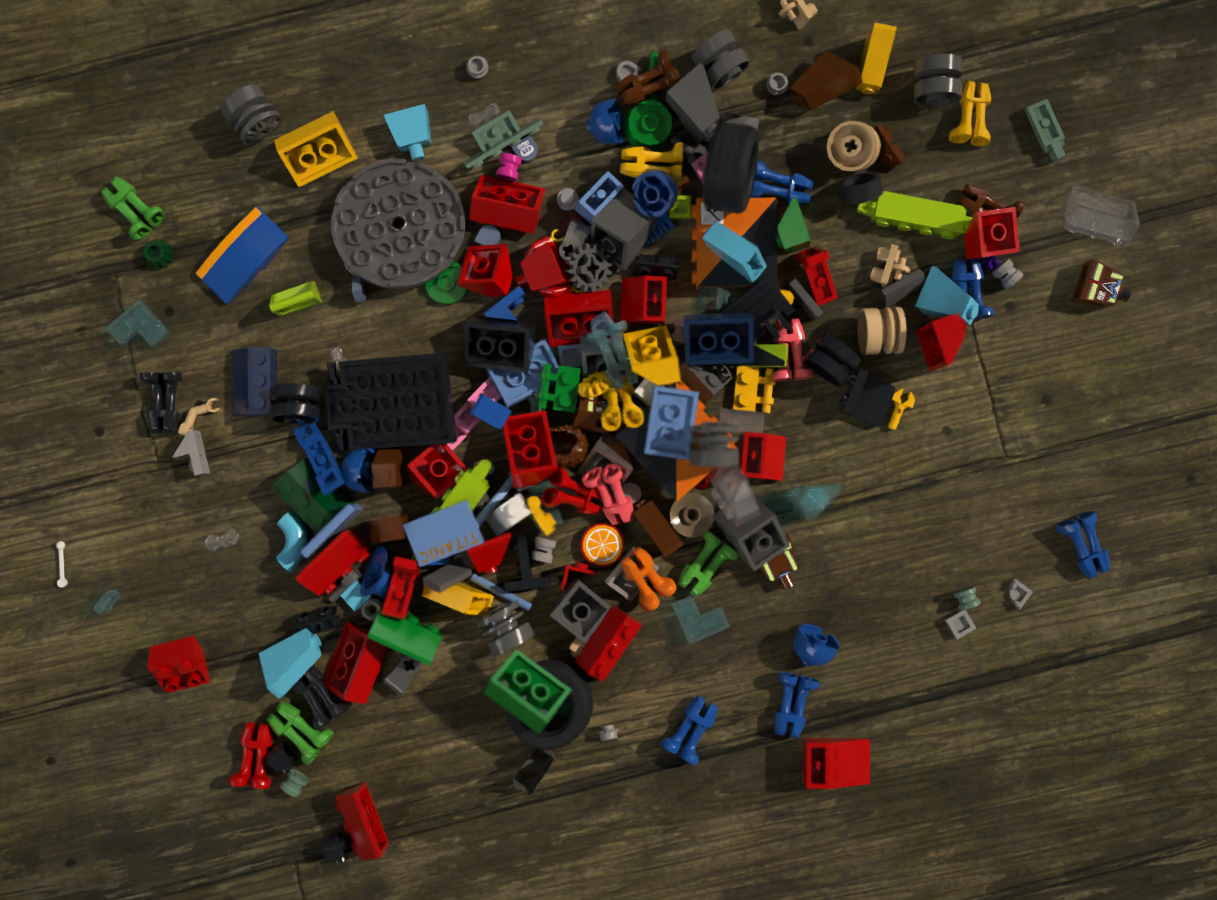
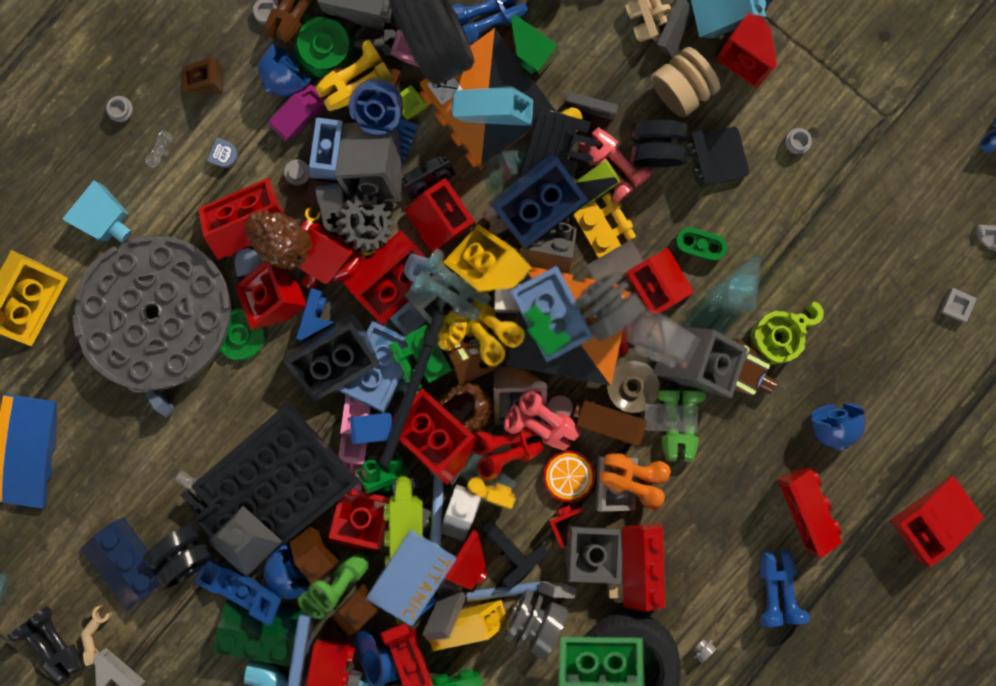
camera: 40 degrees left, 0 degrees up
lime tile [269,281,322,317] -> none
sand green bracket [463,109,544,169] -> none
dark pink wheel [496,153,522,181] -> none
light grey wheel [530,536,557,563] -> none
clear light blue plate [671,594,730,645] -> none
blue piece [774,672,820,739] -> none
red bracket [795,246,838,306] -> none
yellow bar [888,389,915,430] -> none
sand green wheel [953,586,981,610] -> none
none -> reddish brown slope [182,57,223,93]
none -> dark grey slope [208,506,282,577]
none -> reddish brown piece [244,209,313,270]
none -> magenta slope [268,84,326,142]
none -> bright green piece [298,553,369,619]
none -> green hips [356,451,410,494]
none -> black bar [379,313,445,467]
none -> green hips [523,304,570,357]
none -> light grey tile [539,581,576,598]
none -> clear plate [644,404,698,433]
none -> green plate [675,227,728,261]
none -> lime piece [750,302,824,364]
none -> red slope [777,467,842,558]
none -> light grey plate [785,128,812,154]

